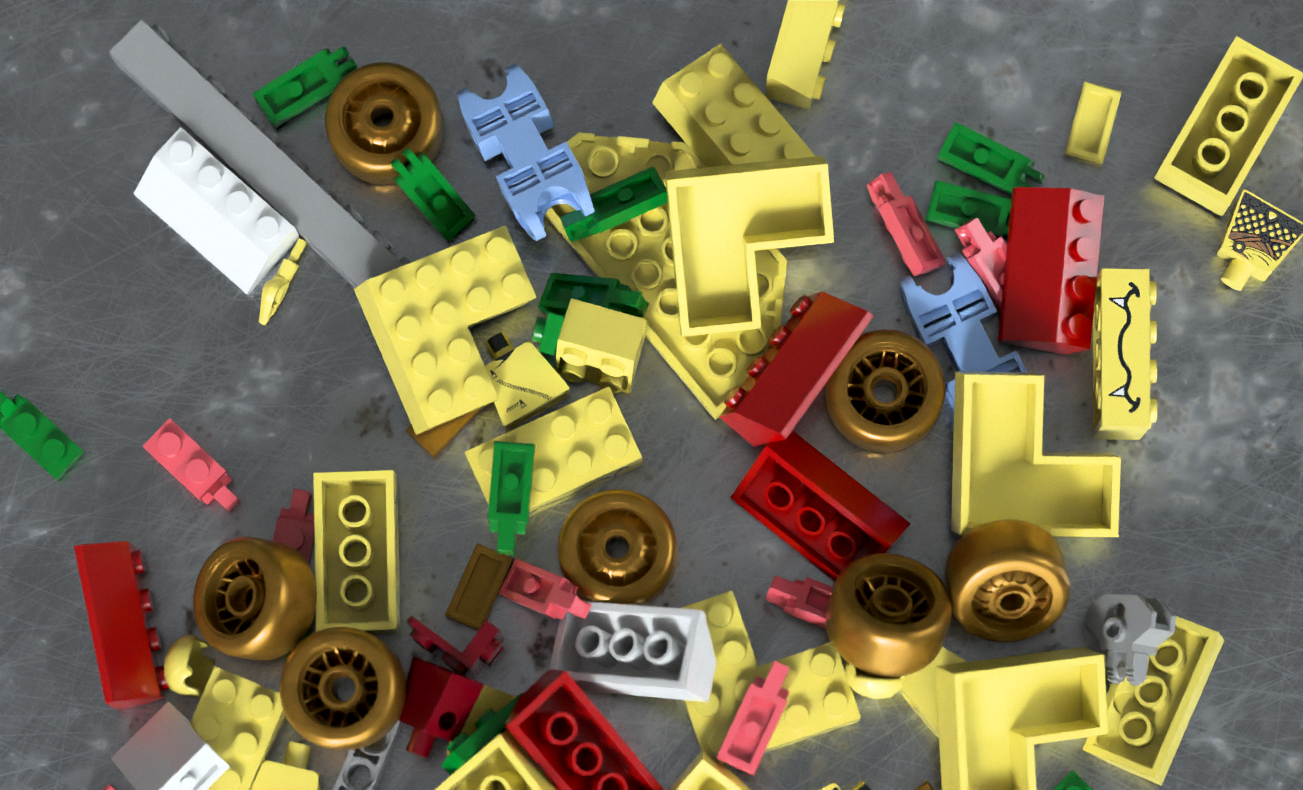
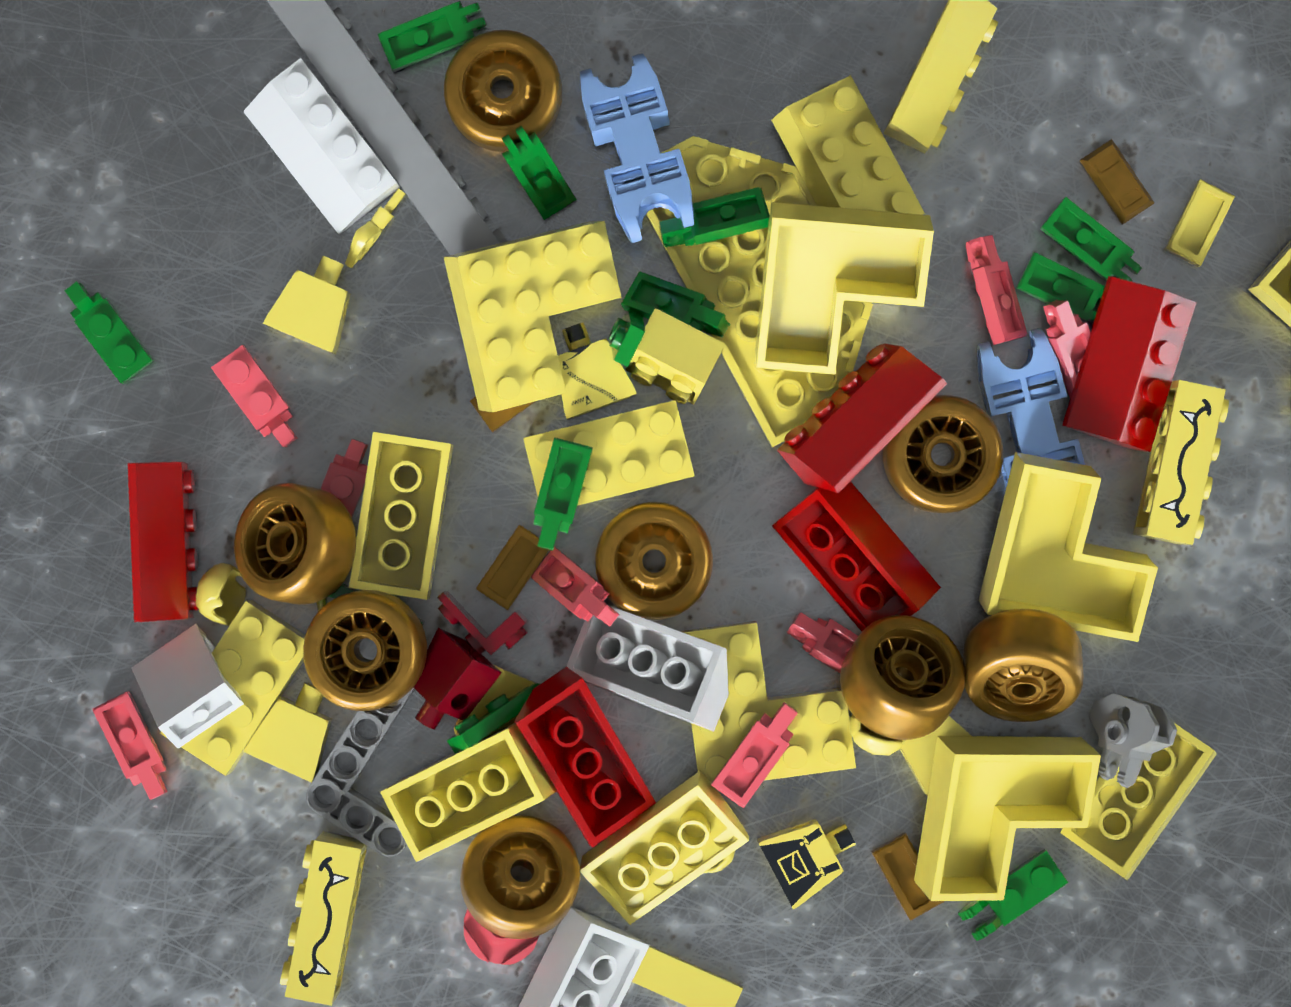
camera: 10 degrees right, 10 degrees up
none -> light yellow torso [263,256,351,355]
none -> pearl gold tile [1079,139,1155,225]

